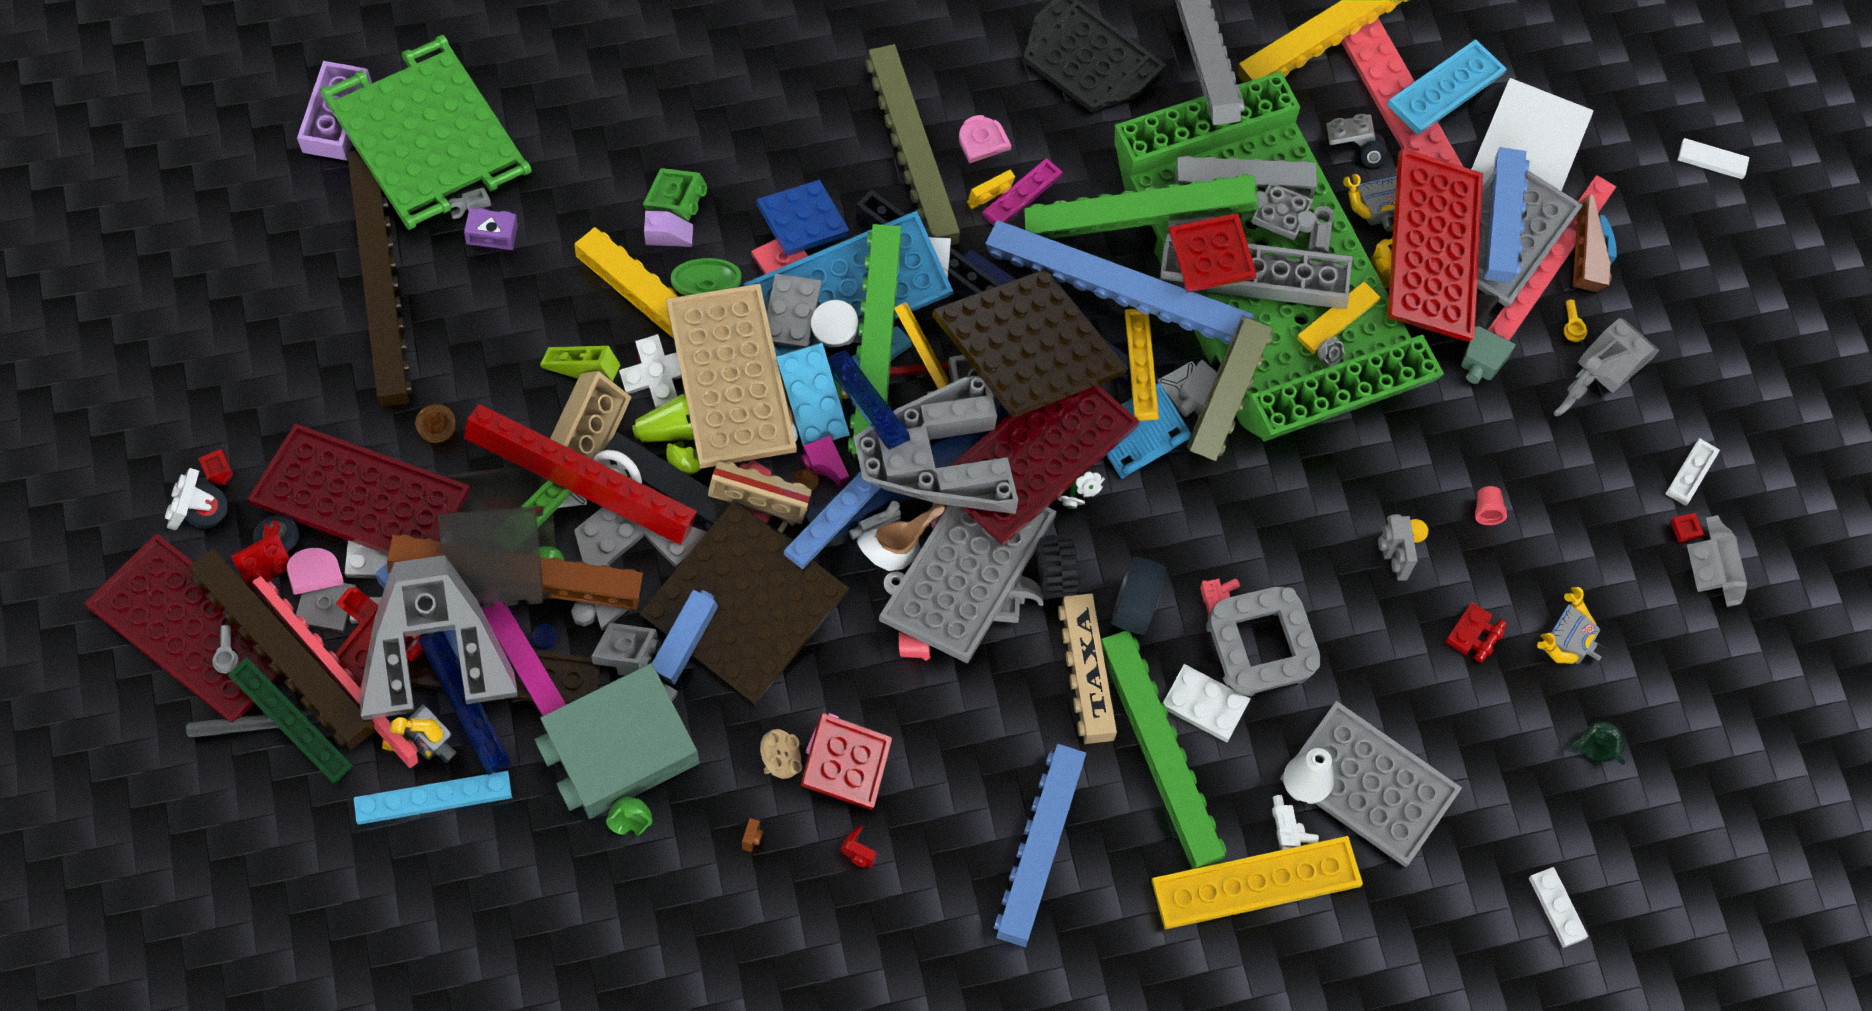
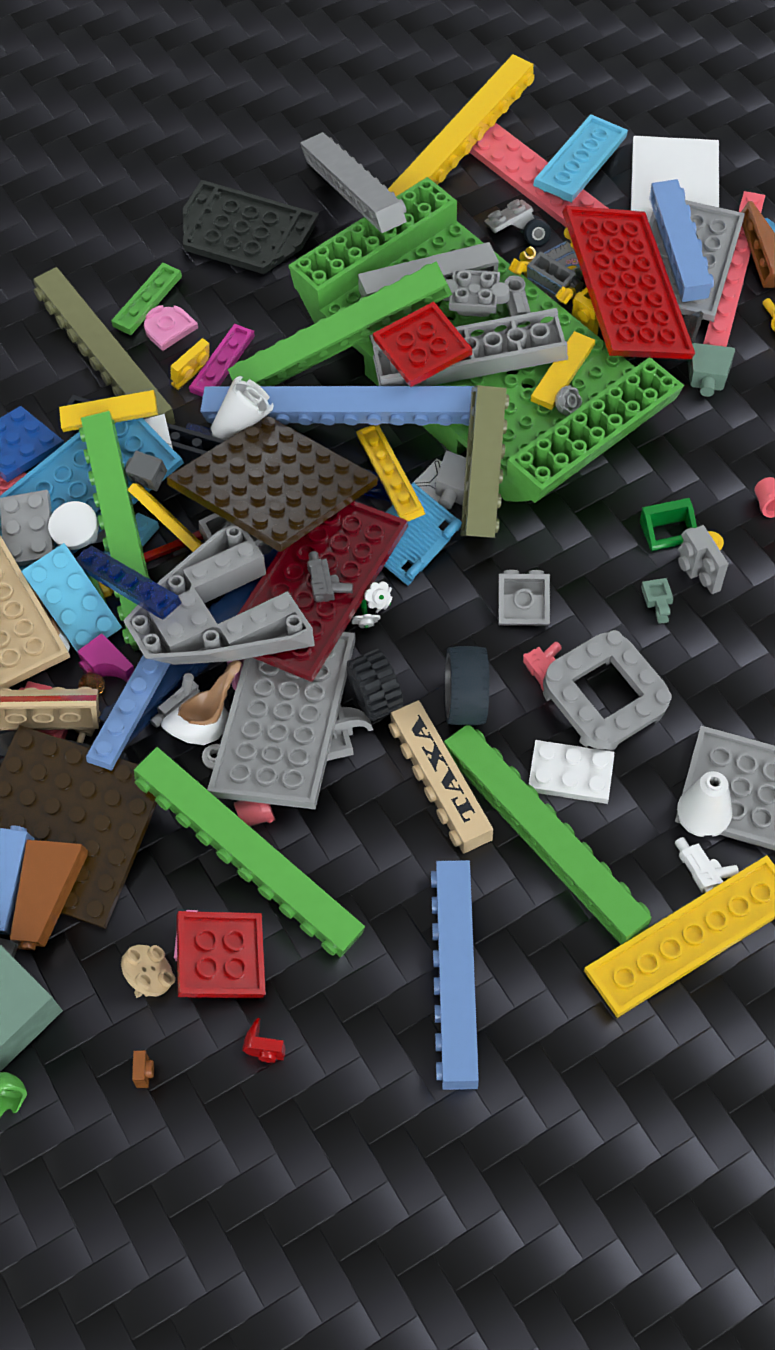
camera: 10 degrees left, 5 degrees down
none -> dark orange slope [10,840,88,951]
none -> yellow tile [59,390,158,432]
none -> bright green plate [111,263,182,335]
none -> dark grey brick [125,451,167,491]
none -> bright green brick [134,747,365,958]
none -> white cone [211,376,274,440]
none -> flat silver piece [307,551,353,602]
none -> light grey plate [498,570,550,626]
none -> dark grey torso [508,251,576,305]
none -> green tile [640,498,697,551]
none -> sand green plate [641,578,673,624]

